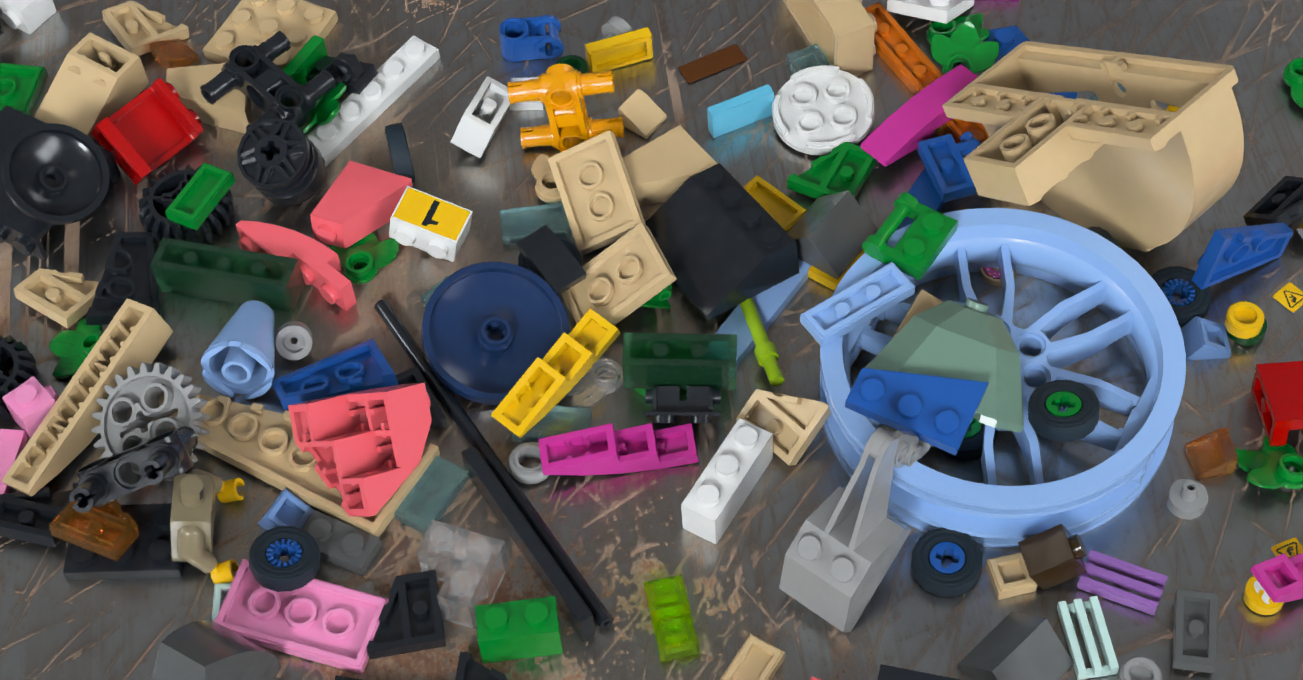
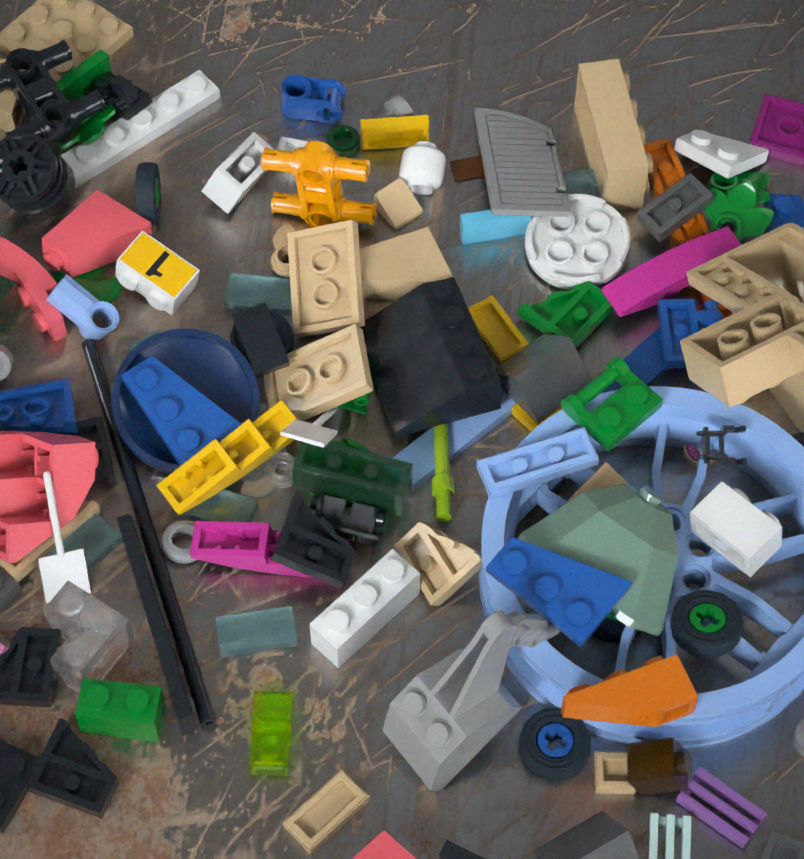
camera: 10 degrees right, 5 degrees up
none -> white piece [38,471,91,603]
none -> light blue piece [46,274,119,341]
none -> blue wing [121,356,242,466]
none -> clear light blue tile [215,606,298,658]
none -> black wing [270,492,356,589]
none -> white piece [281,407,340,448]
none -> white head [399,141,446,195]
none -> light grey piece [474,107,571,217]
none -> orange slope [561,654,698,727]
none -> dark grey plate [637,173,713,242]
none -> white brick [690,482,782,577]
none -> black piece [696,425,747,465]

